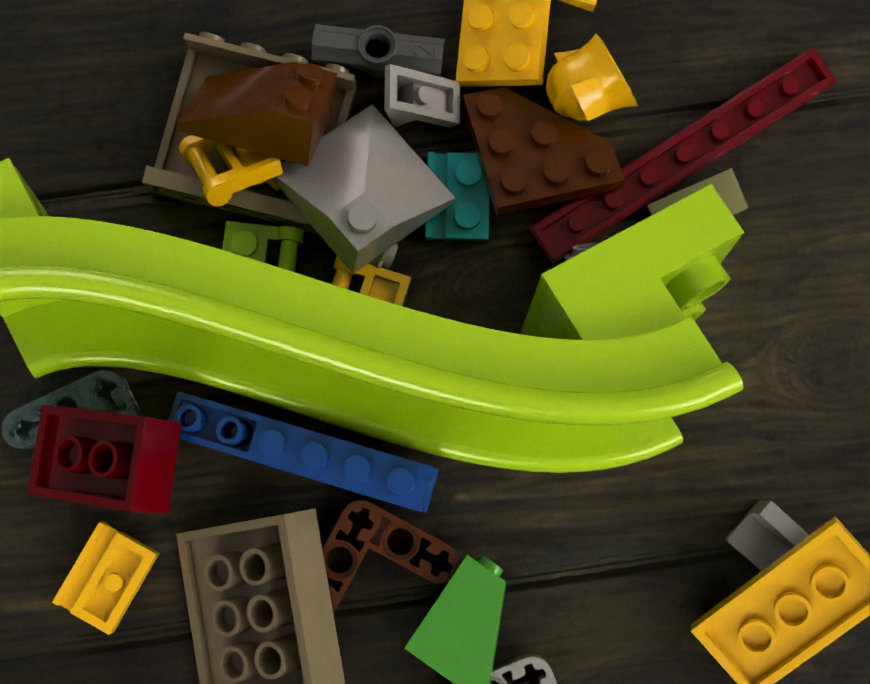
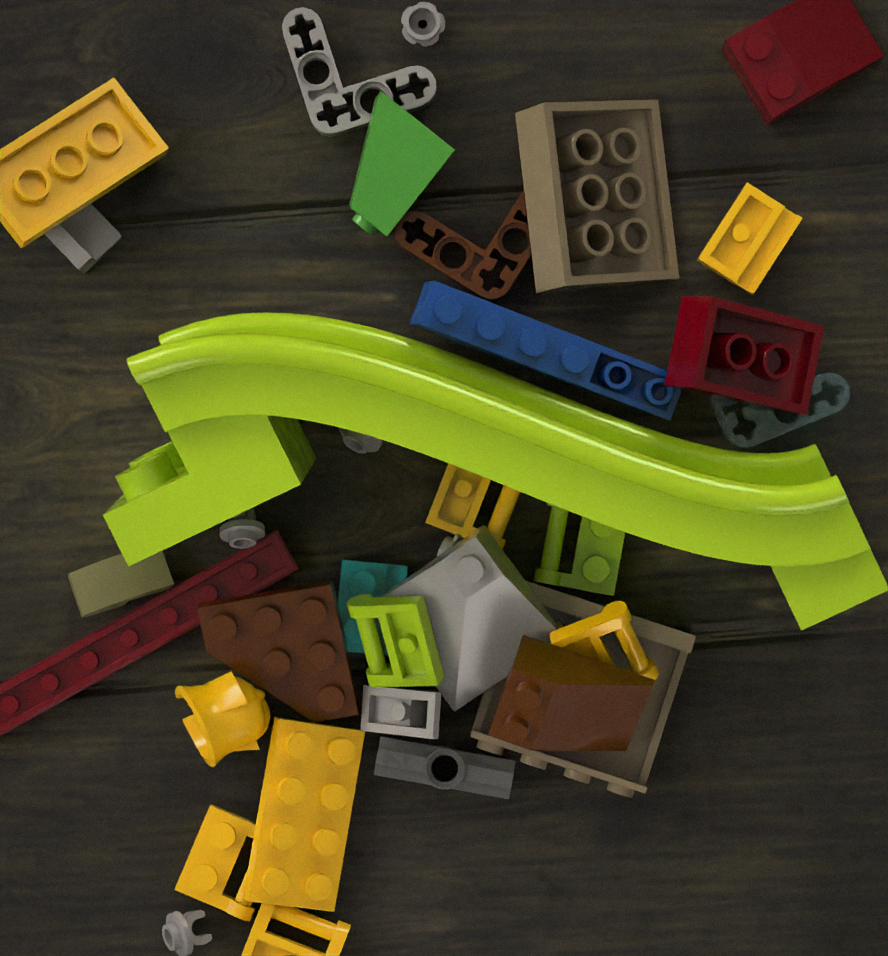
camera: 165 degrees left, 5 degrees up
none -> lime plate [347,594,445,688]

